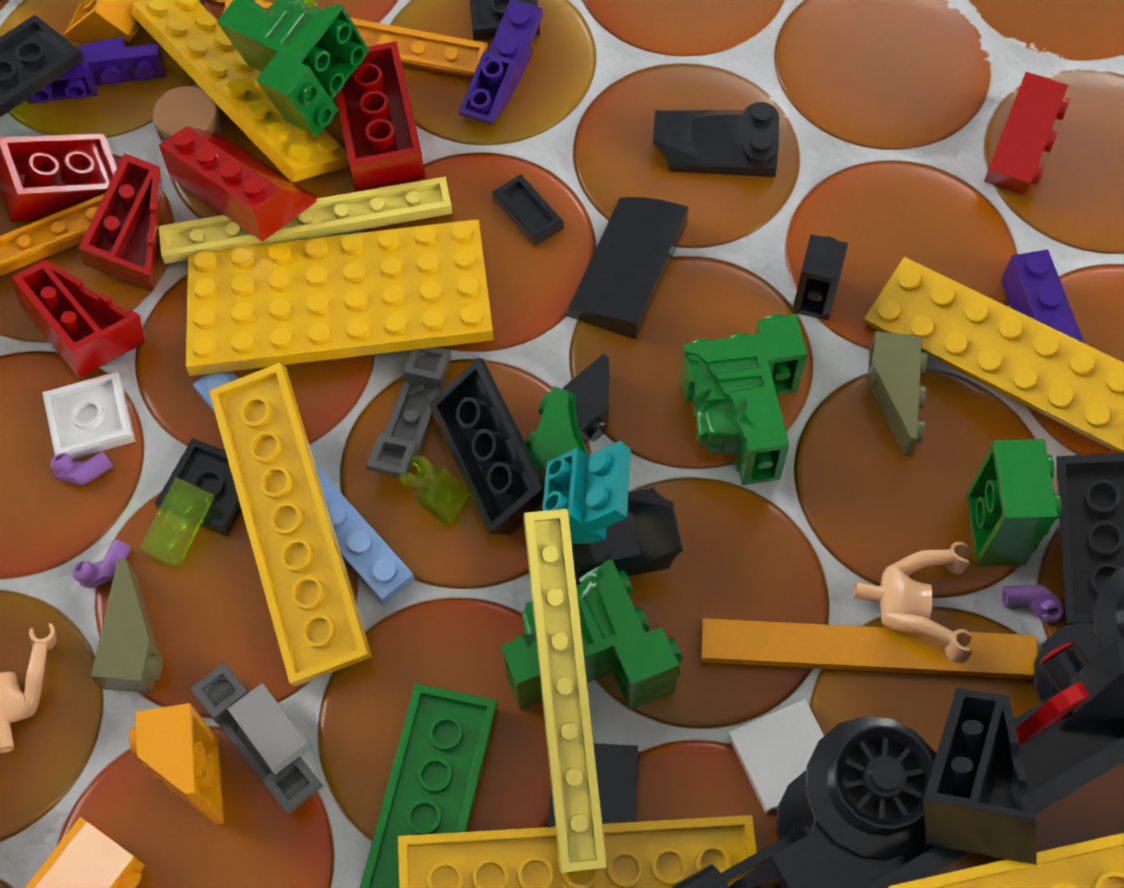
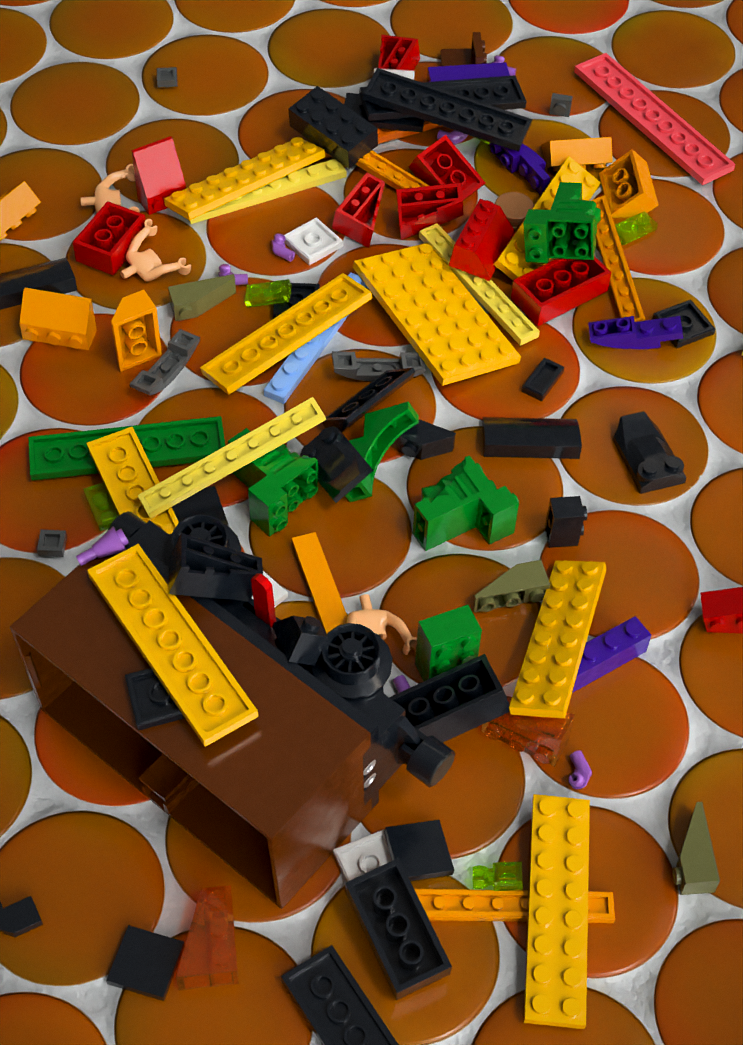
camera: 65 degrees right, 10 degrees down
light grey slope [227,683,311,775] -> none
clear neon green plate [399,456,470,524] -> none
teal brick [542,441,631,544] -> none

